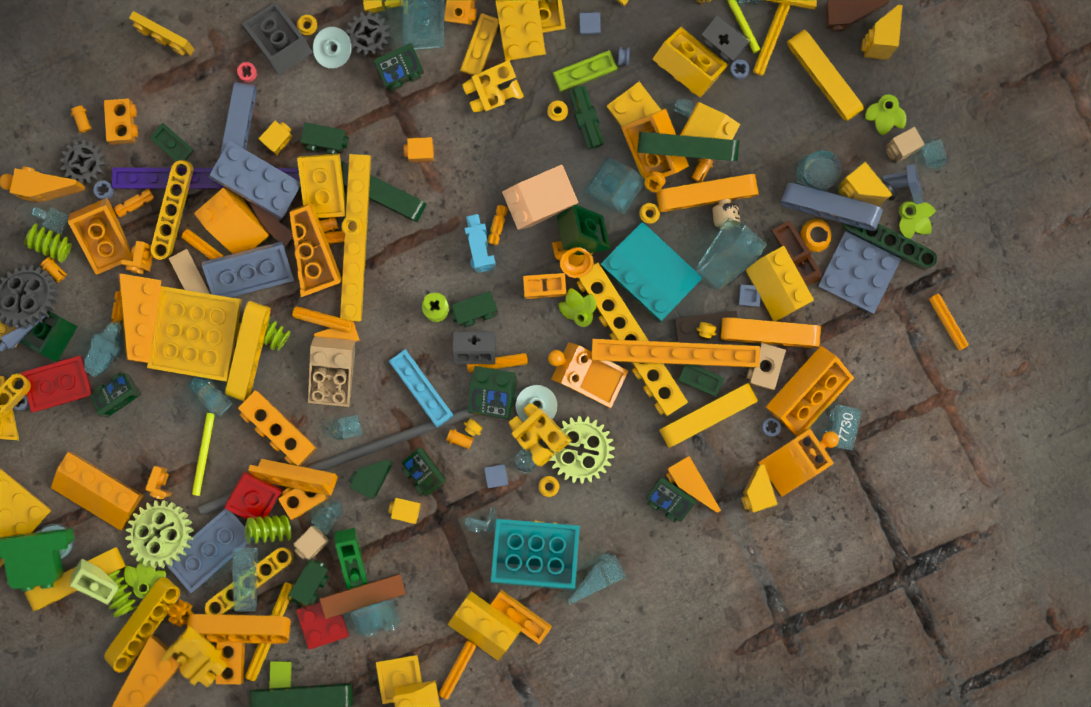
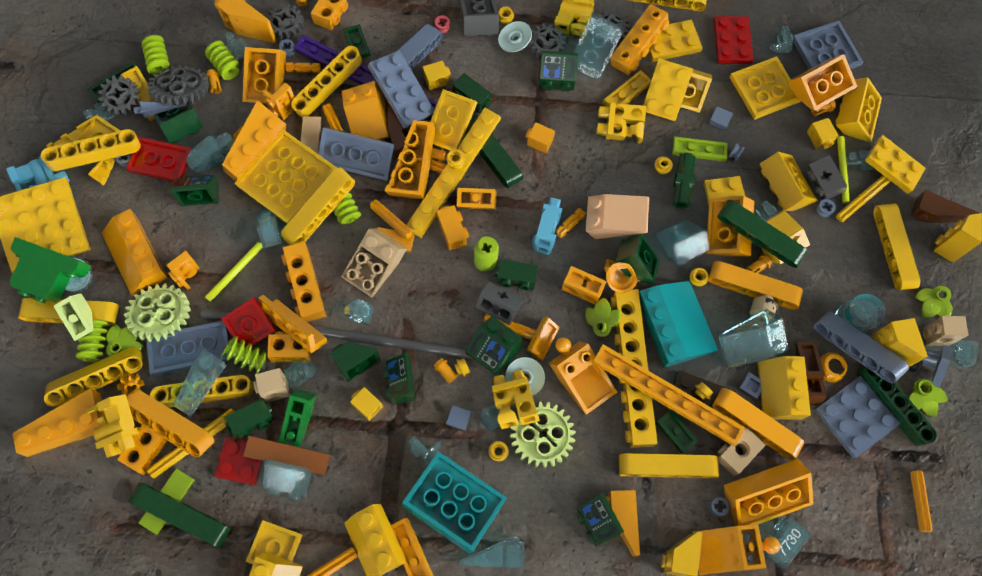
camera: 25 degrees right, 15 degrees down
medium azure tile [389,349,454,428] -> none
light orange bush [644,171,666,192] -> none
none -> light orange brick [437,205,469,251]
none -> light orange brick [457,188,497,210]
none -> light orange tile [526,317,560,360]

